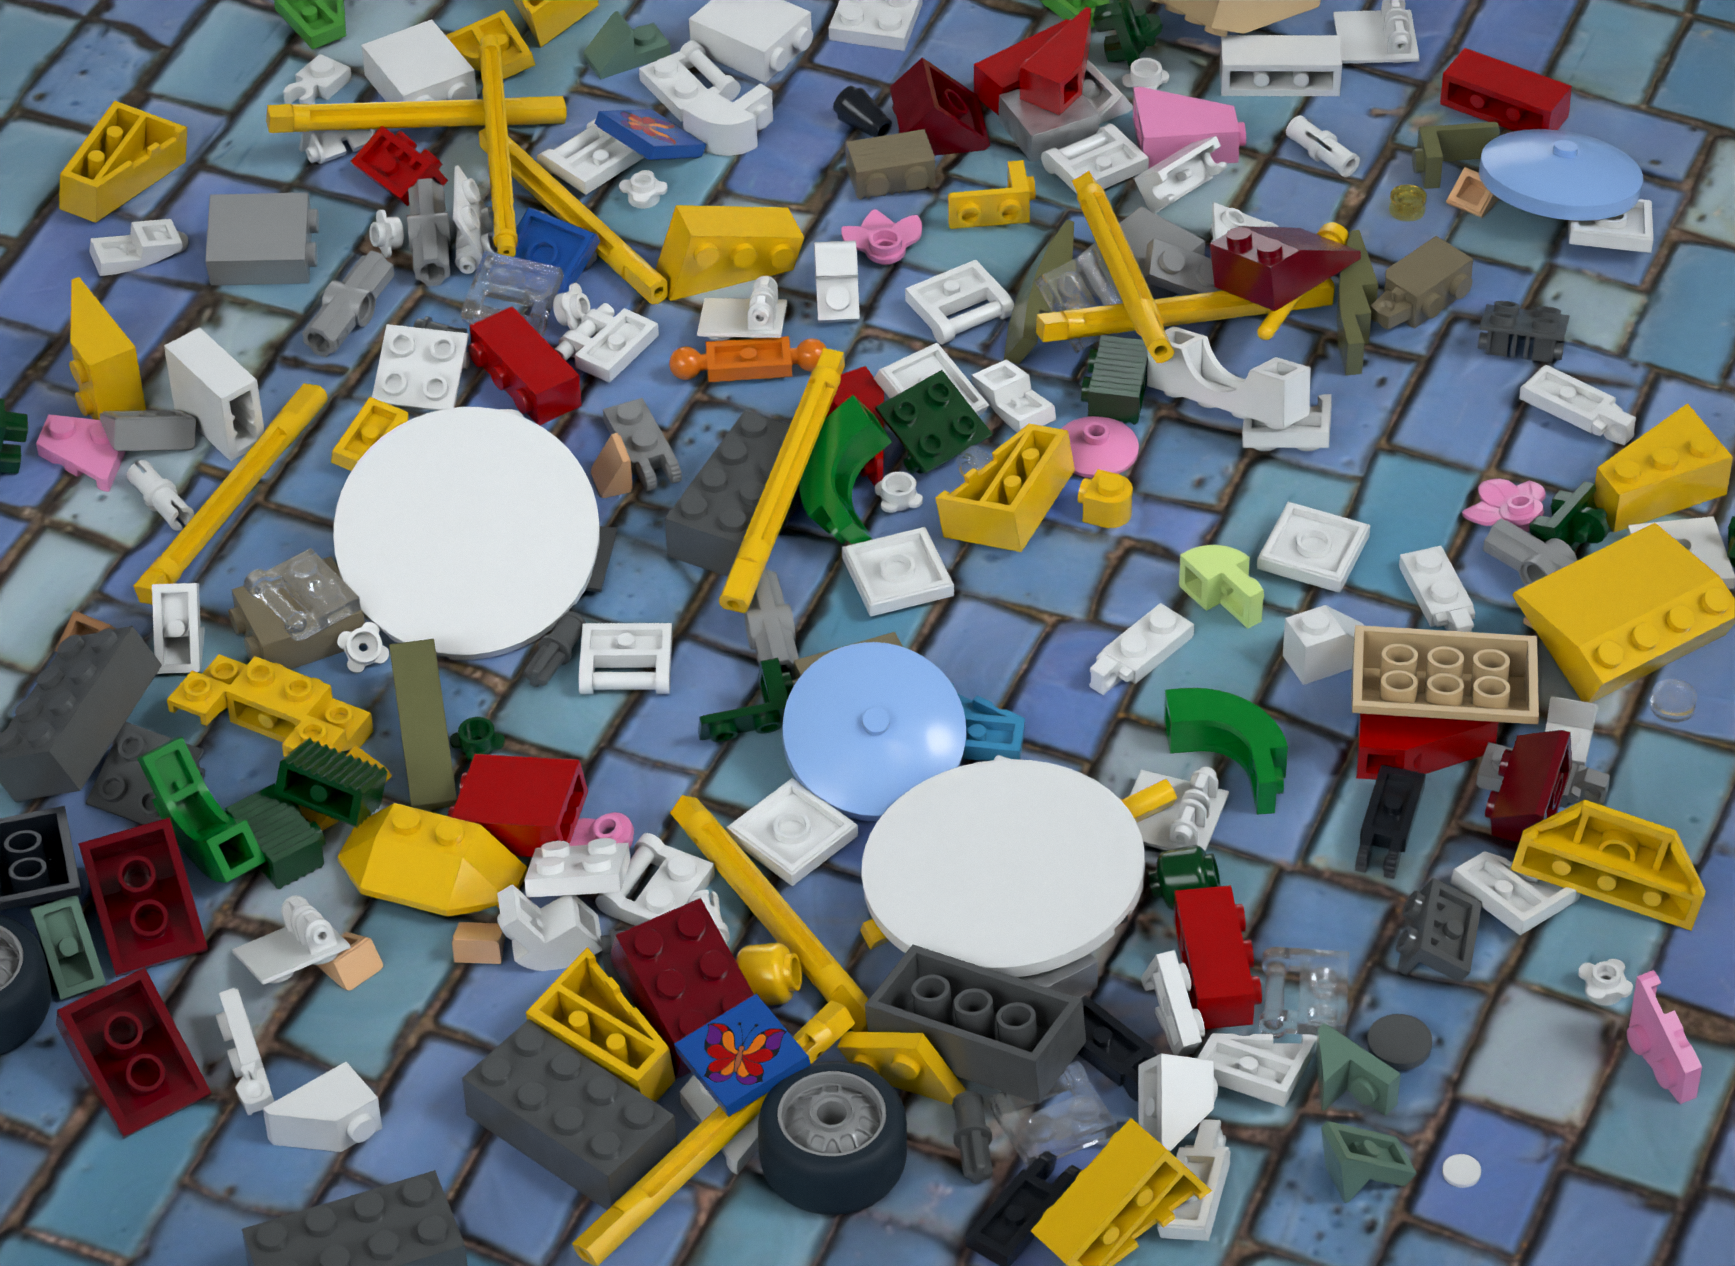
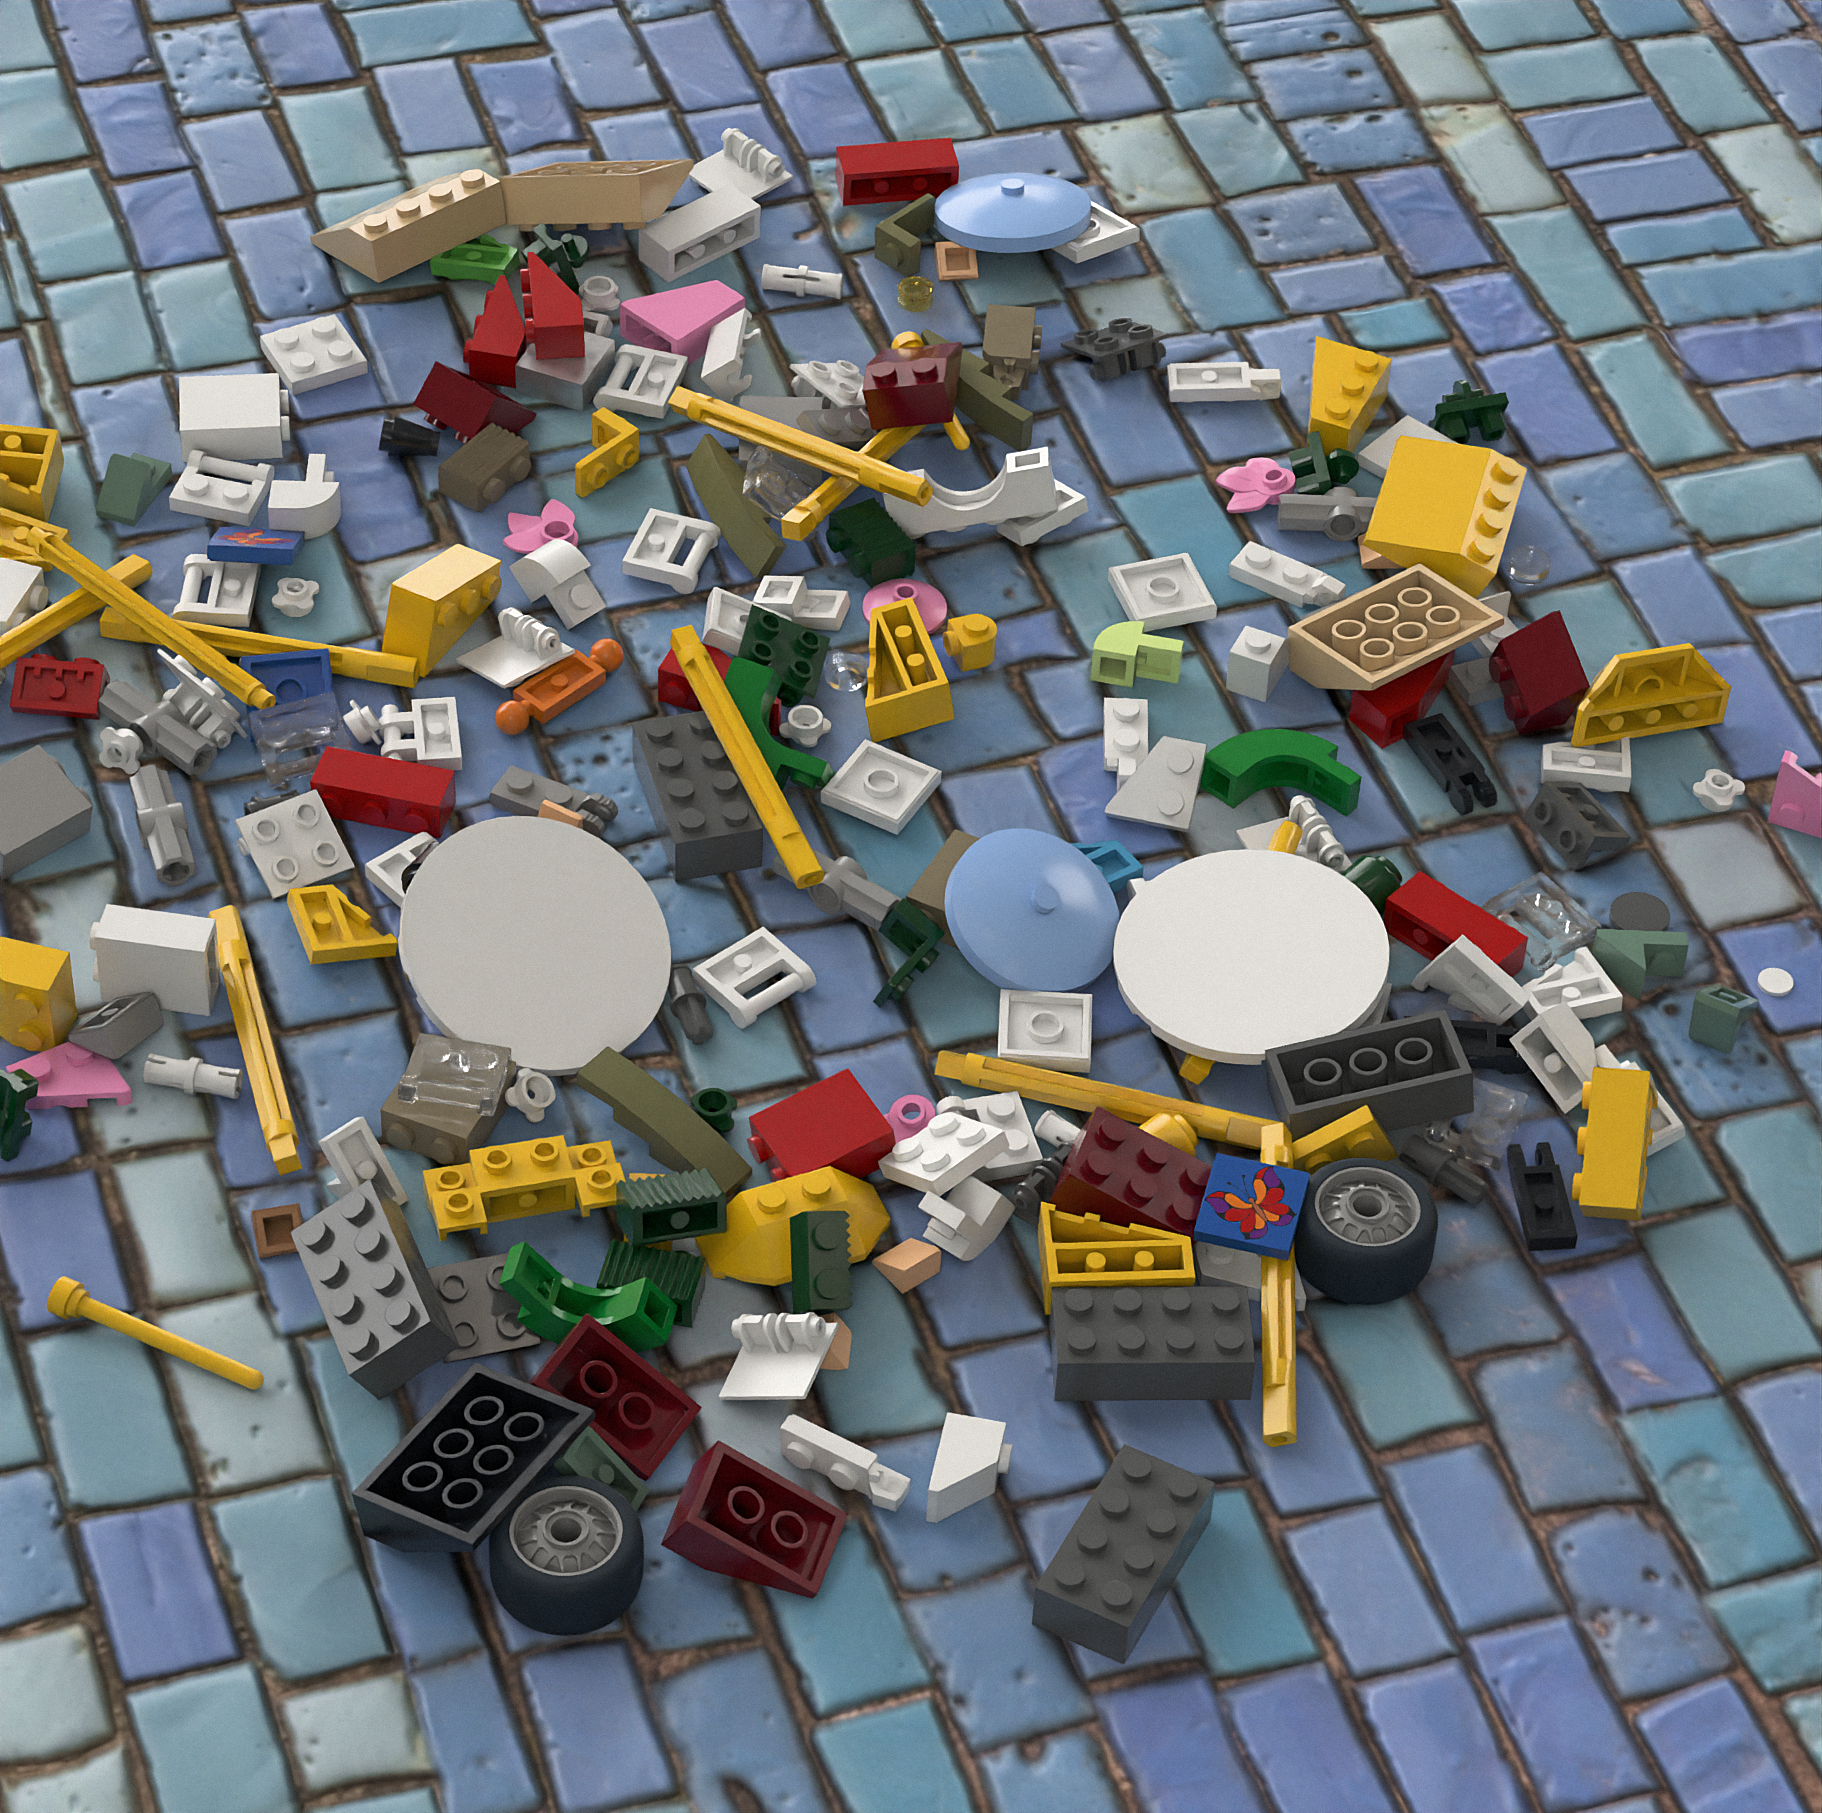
camera: 45 degrees left, 0 degrees up
none -> dark green brick [790,1211,853,1315]
none -> white wing [1105,736,1207,833]

